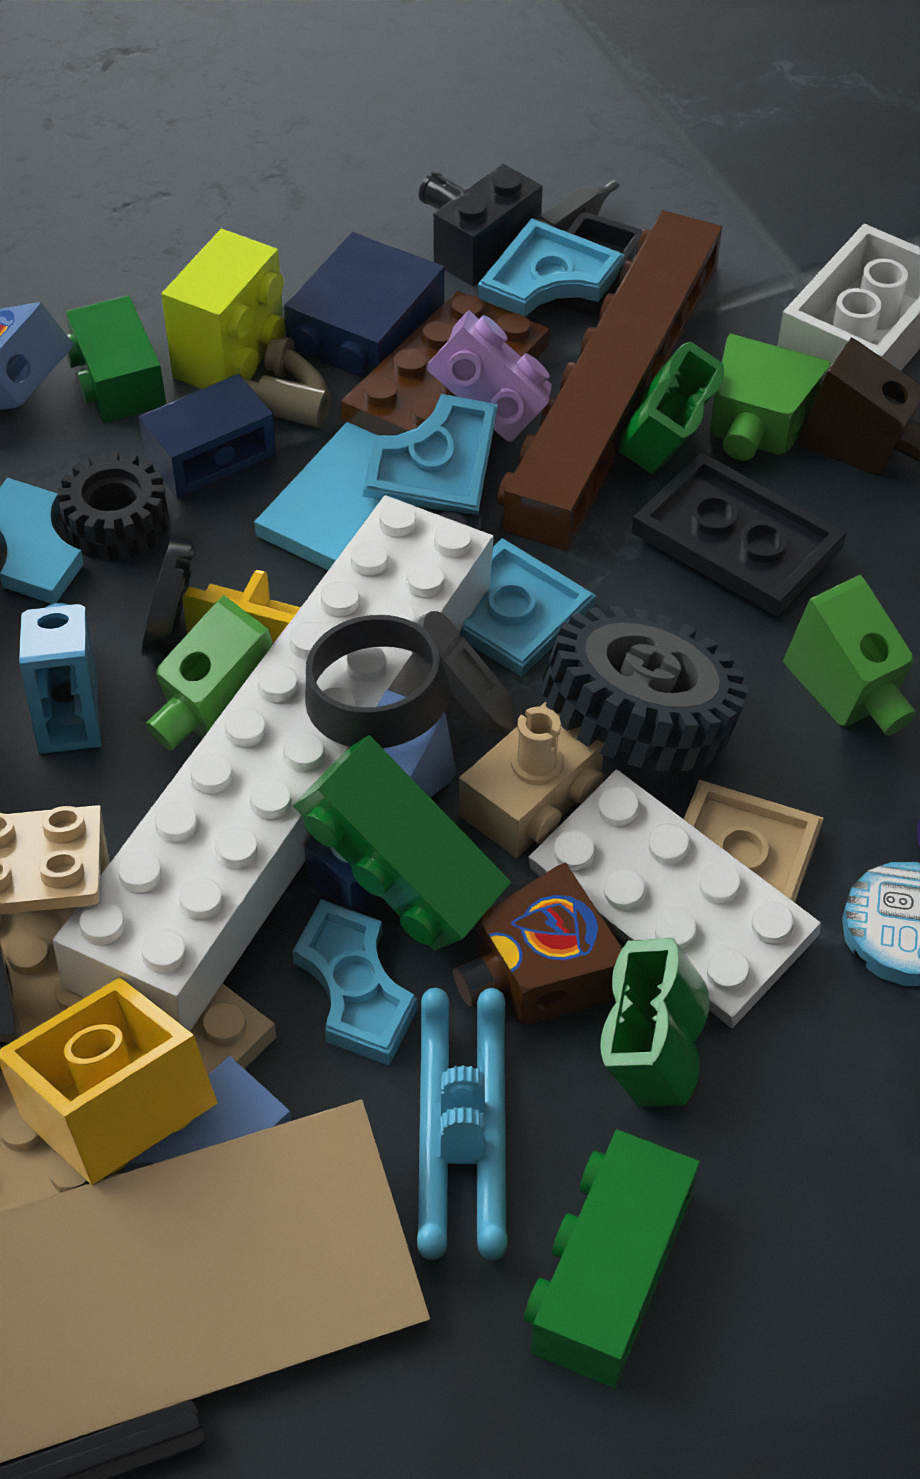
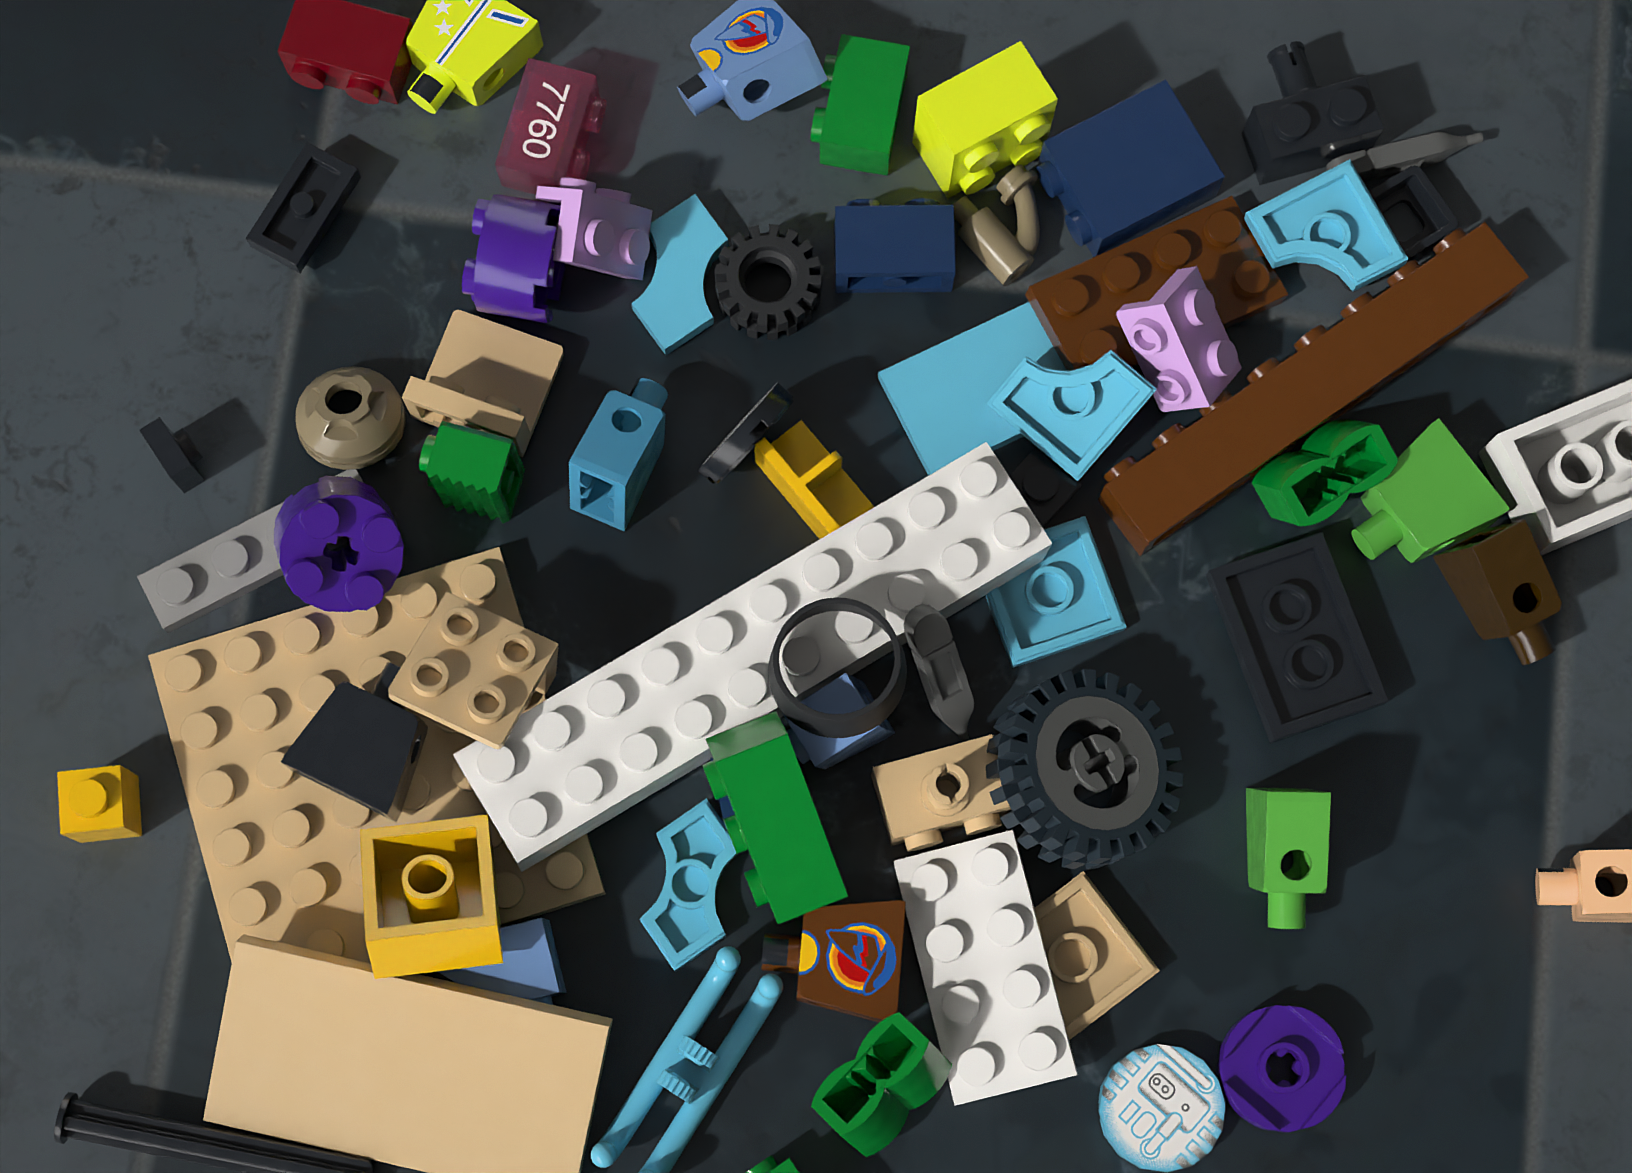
camera: 30 degrees right, 25 degrees up
bright green torso [145,595,273,751] -> none

